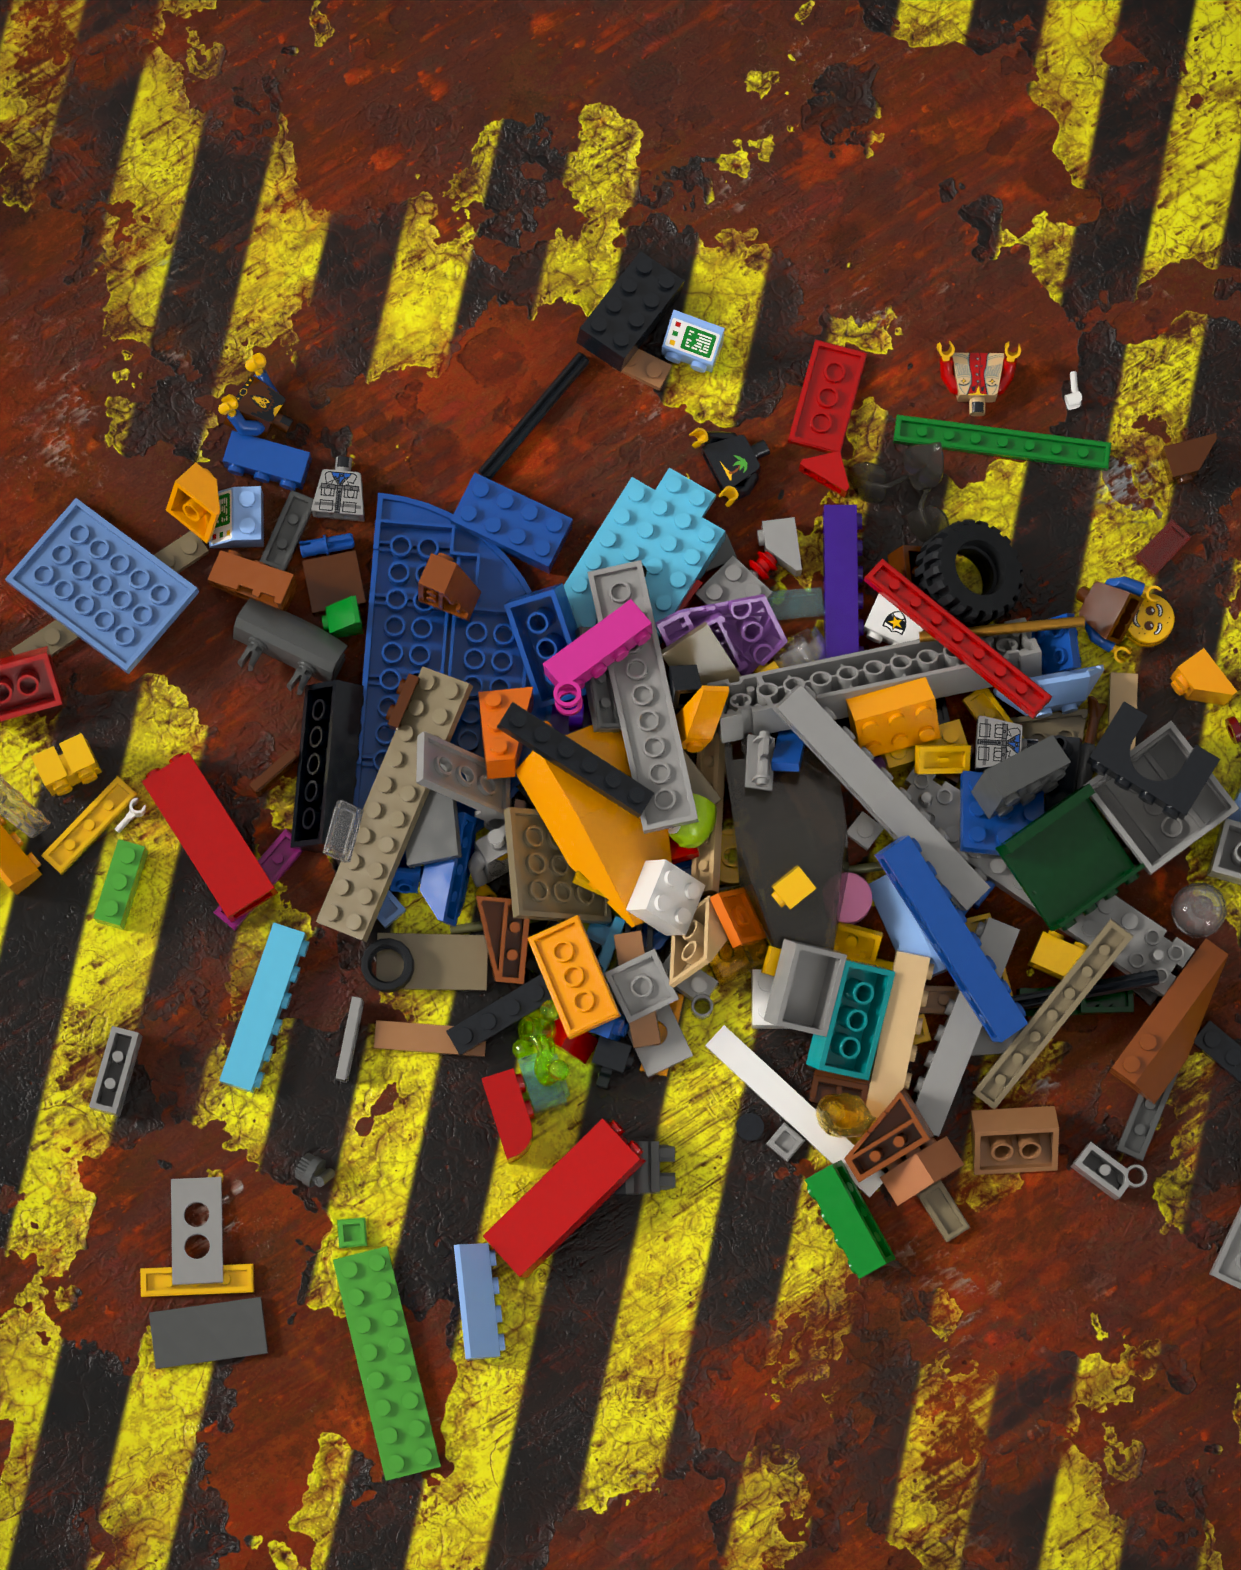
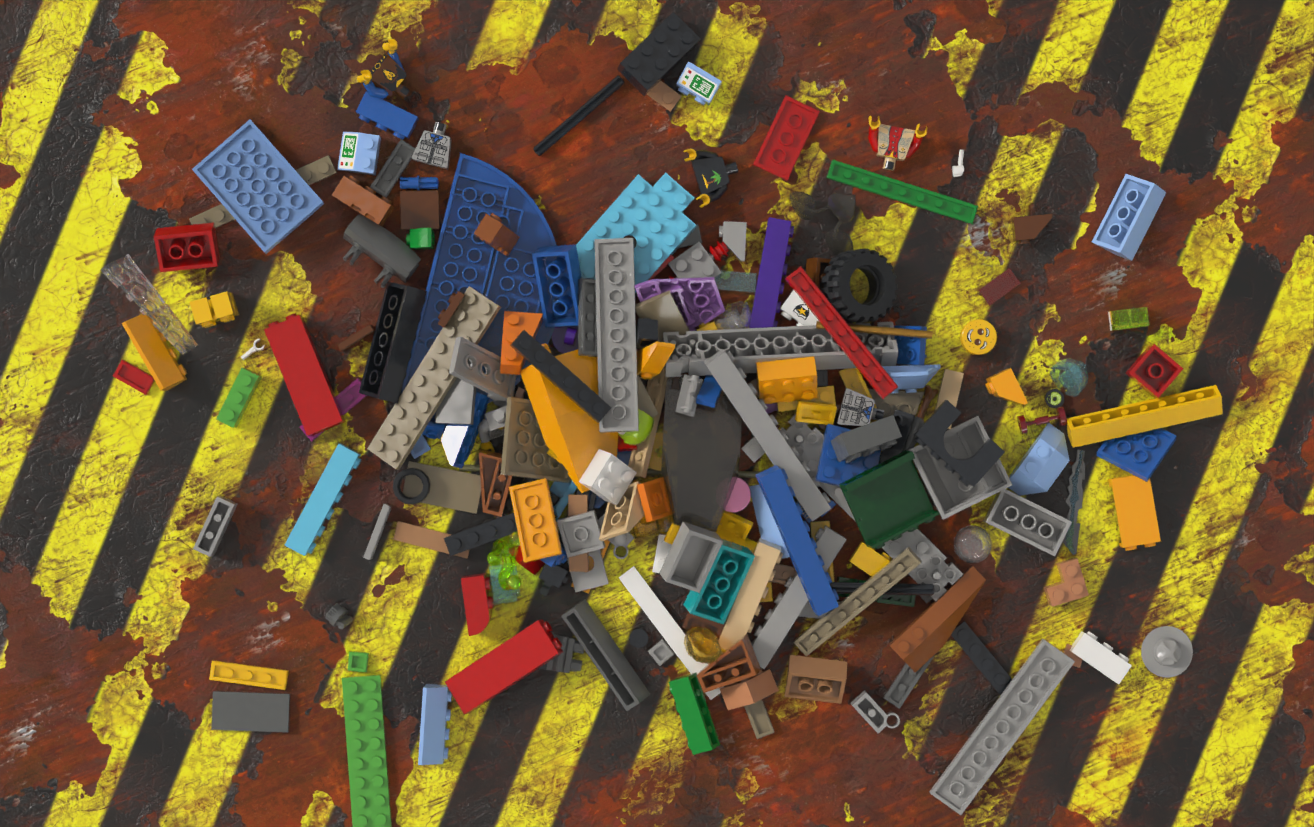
camera: 10 degrees right, 10 degrees up
yellow tile [41,776,138,875] -> none
light orange slope [166,462,220,544] -> none
light grey piece [171,1177,223,1285] -> none
clear tile [323,800,364,863] -> none
blue brick [451,473,573,574] -> none
dark pink hinge [543,599,653,716] -> none
yellow brick [771,865,816,909] -> none
red slope [799,451,849,498] -> none
reddish brown torso [1076,576,1163,663] -> none
none -> dark grey brick [562,599,650,711]

